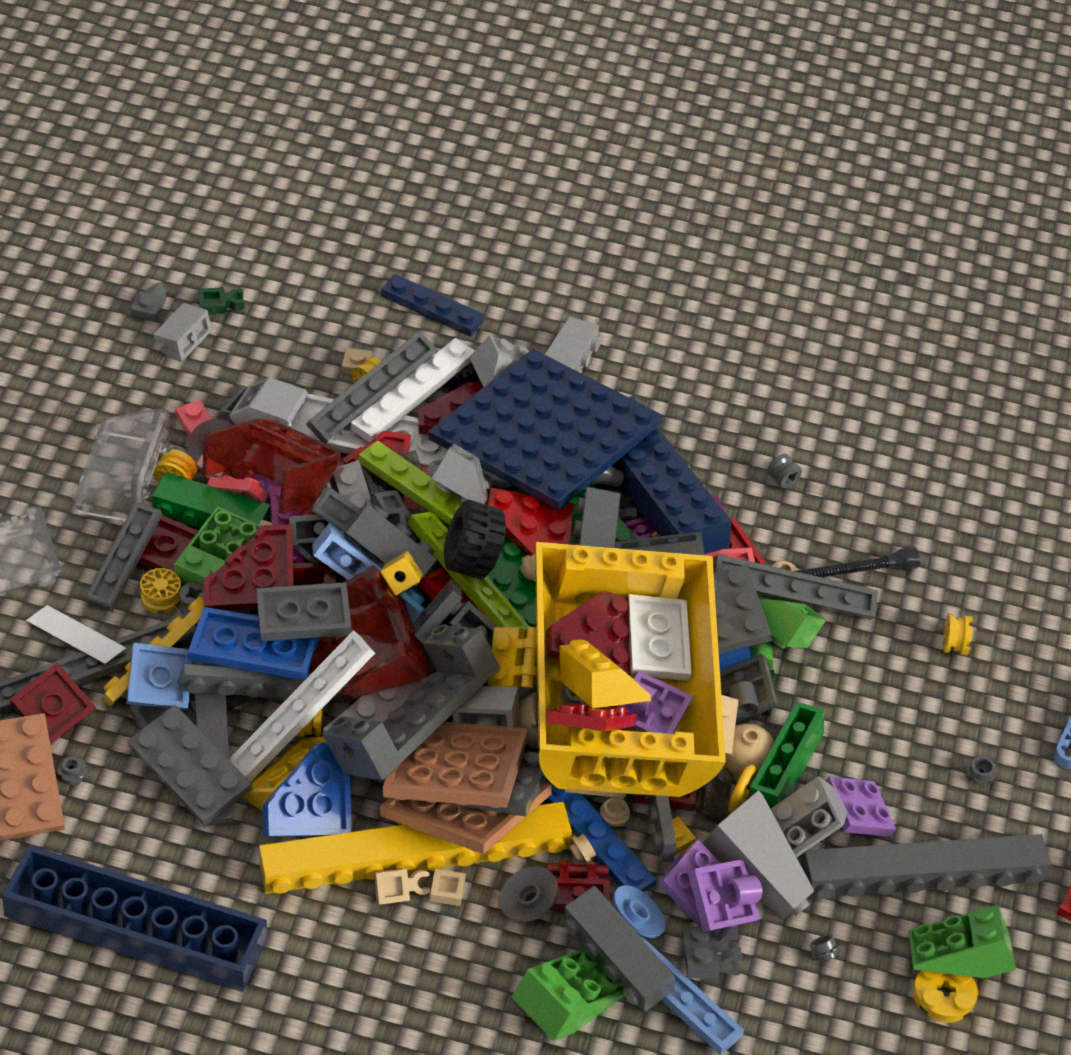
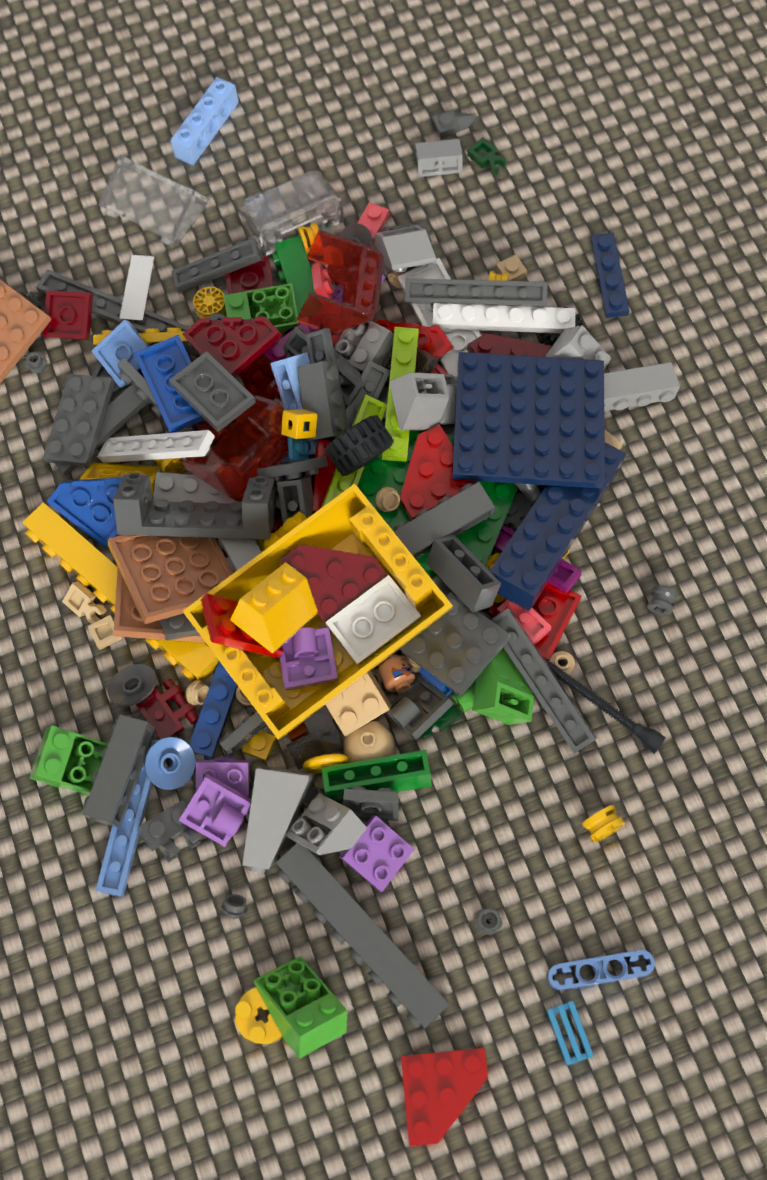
camera: 65 degrees right, 20 degrees up
none -> dark grey plate [343,786,399,821]

